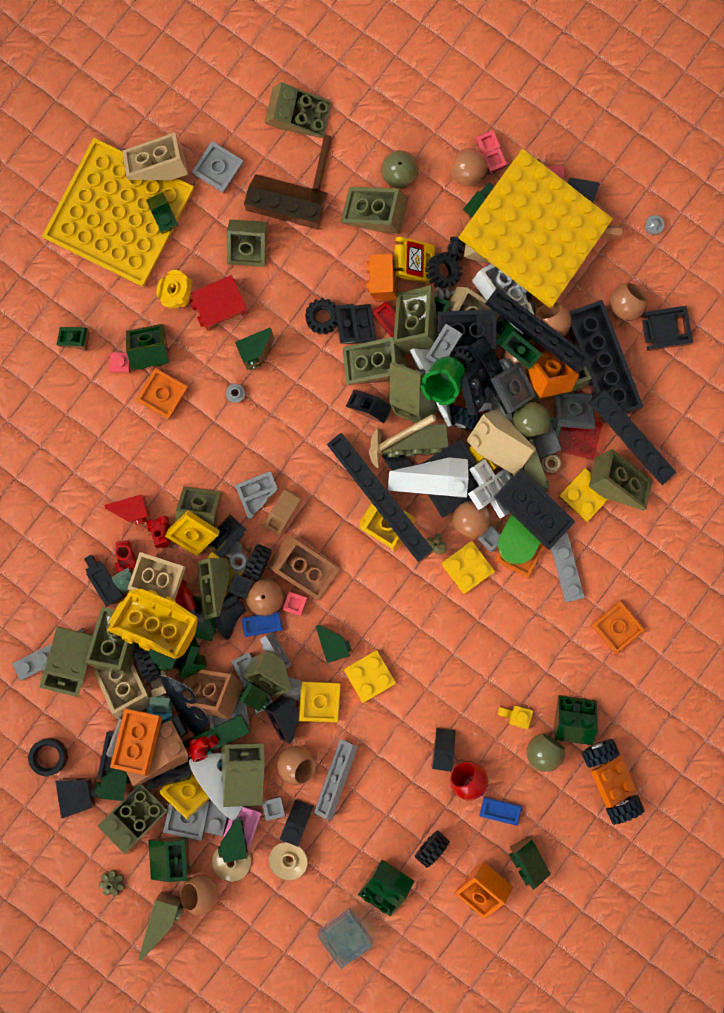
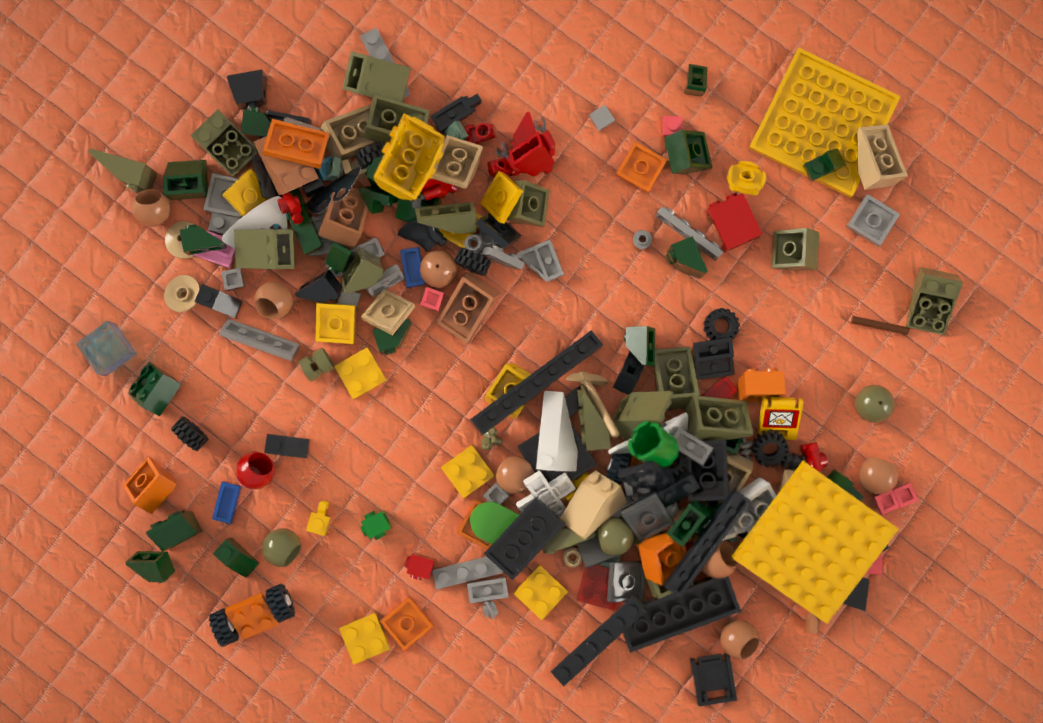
camera: 90 degrees right, 0 degrees up
black tyre [28,738,68,777] -> none
olive plant [99,870,124,896] -> none
black tile [227,573,253,599] -> none
dark brown slope [244,174,328,229] -> none
medium nougat slope [263,488,302,535] -> none
olive slope [341,187,408,234] -> none
dark green slope [554,695,598,745] -> none
olive slope [589,449,652,511] -> none
light grey tile [644,215,665,235] -> none
none -> dark green slope [125,551,175,583]
none -> dark green slope [213,537,260,578]
none -> olive wheel [299,348,335,382]
none -> yellow plate [339,612,390,665]
none -> green brick [360,510,393,540]
none -> tan tile [361,289,415,336]
none -> red brick [405,553,436,580]
none -> light grey plate [467,577,509,603]
none -> light grey wing [478,245,524,270]
none -> light grey plate [482,601,498,620]
none -> red torso [496,116,555,177]
none -> light grey tile [589,105,615,132]
none -> slope [624,326,655,367]
none -> light grey plate [655,206,723,261]
none -> red plate [800,442,828,472]

